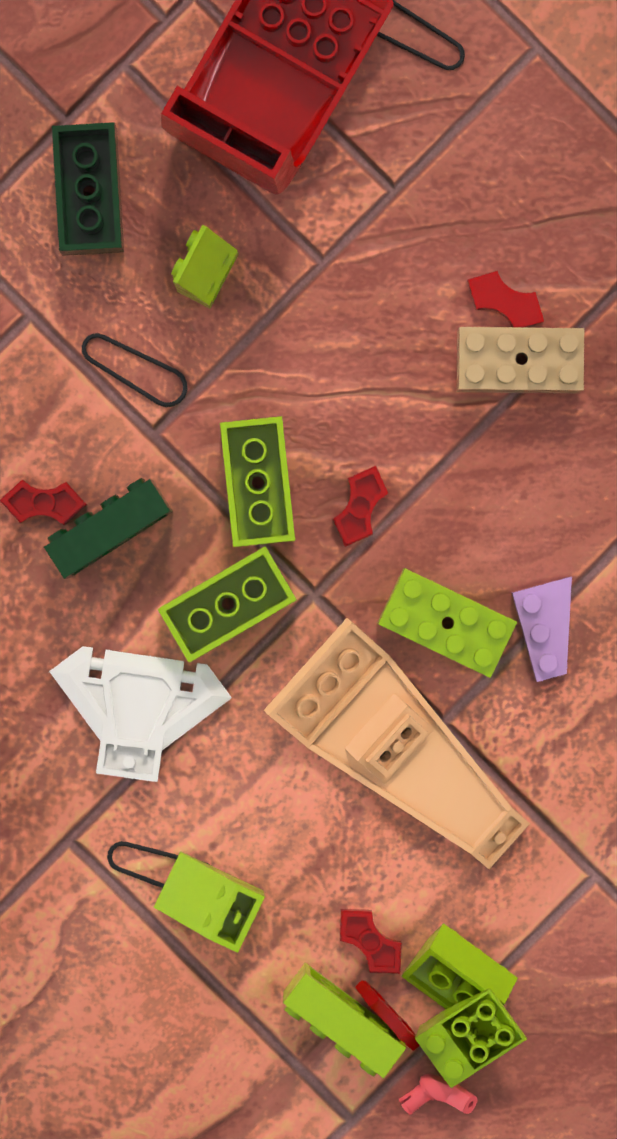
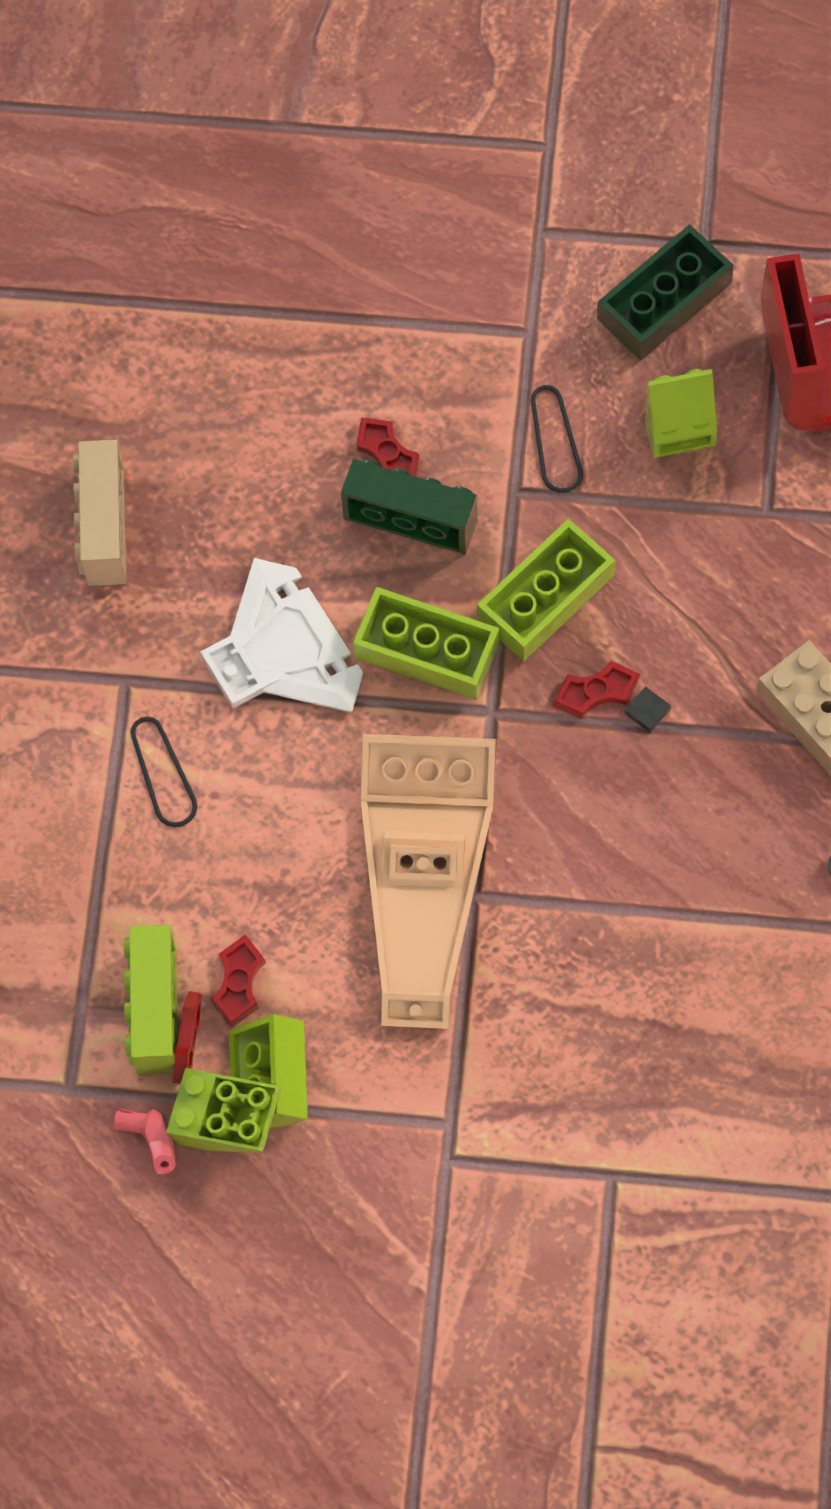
camera: 55 degrees right, 20 degrees down
lime slope [154,851,265,953] -> none
lime brick [377,568,517,678] -> none
lavender wing [512,576,572,682] -> none
none -> pearl dark grey tile [625,686,671,733]

